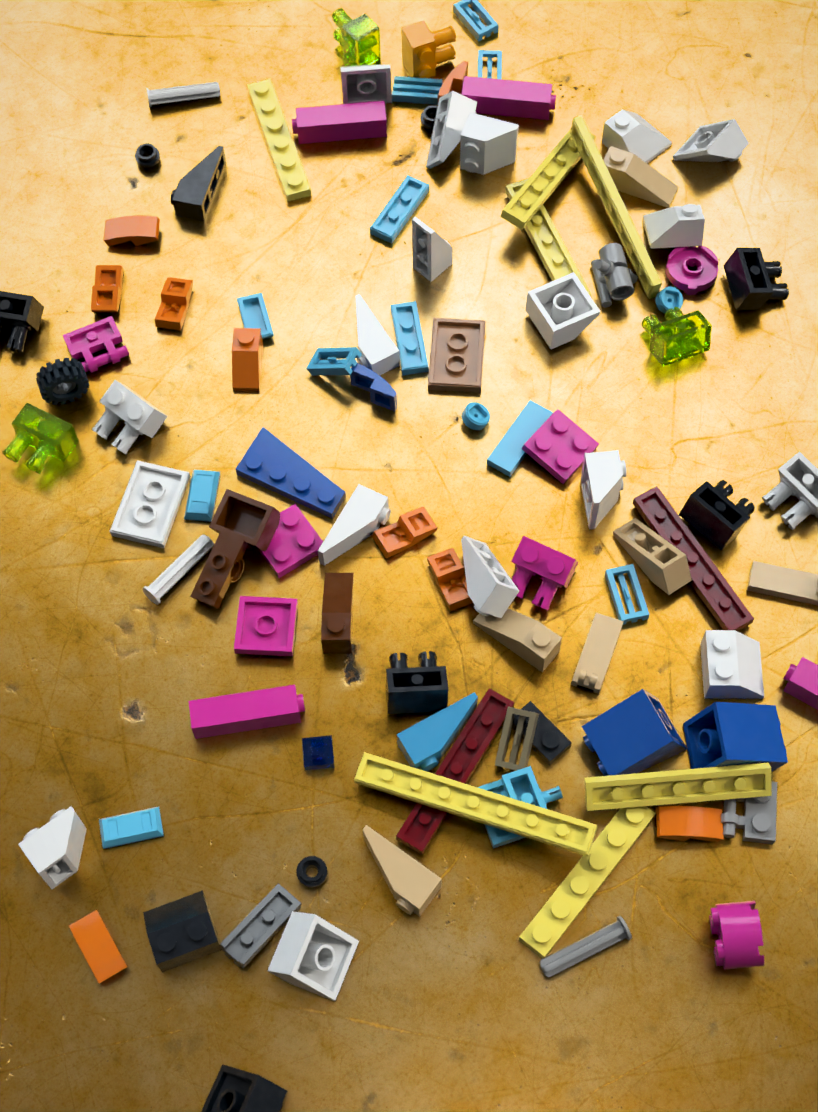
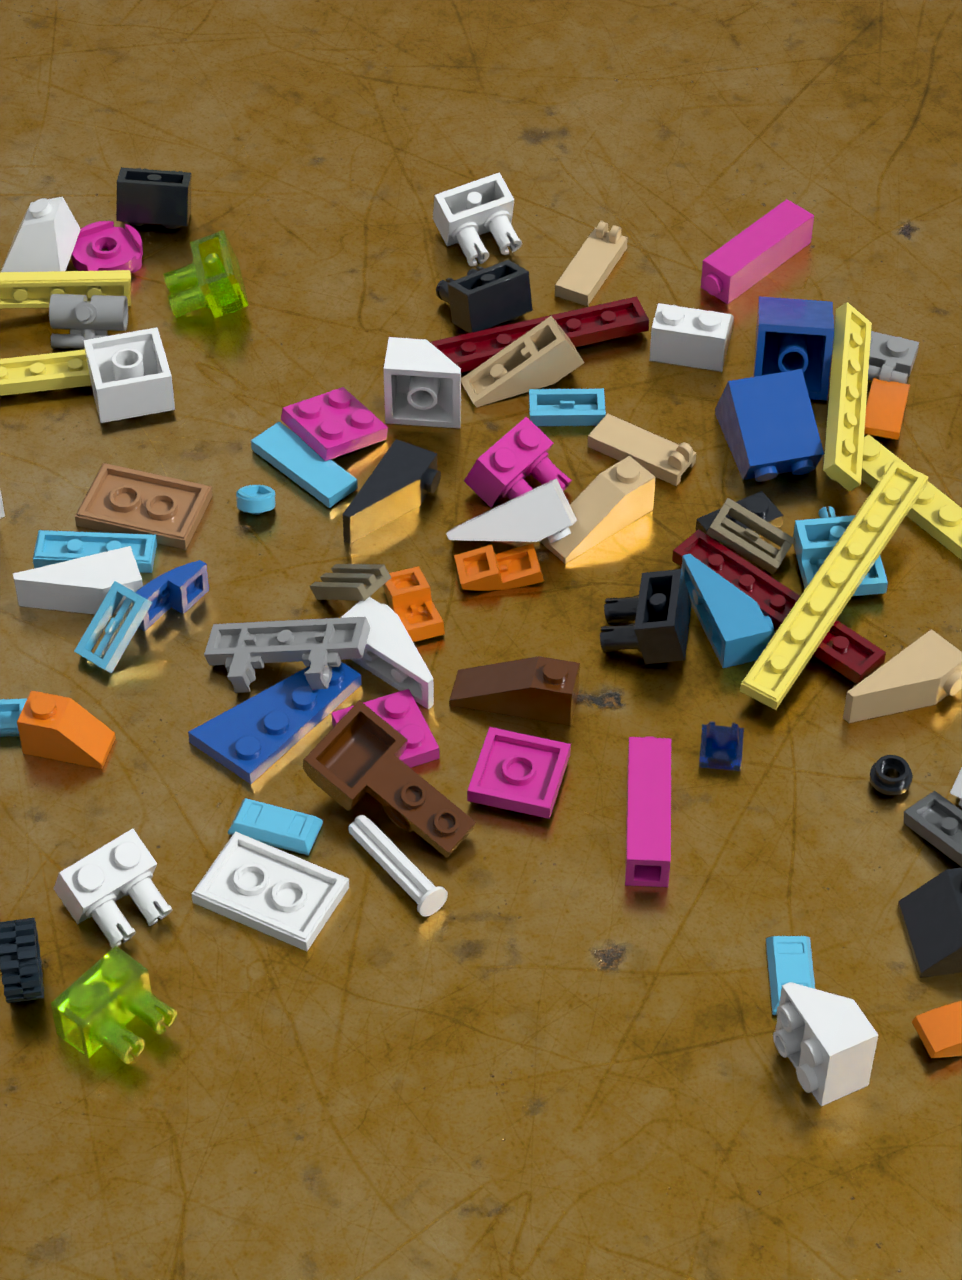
camera: 80 degrees left, 15 degrees down
medium azure tile [655,286,683,314] -> none
none -> light grey hinge [204,617,370,693]
none -> dark tan tile [310,564,391,601]
none -> black slope [343,439,441,544]

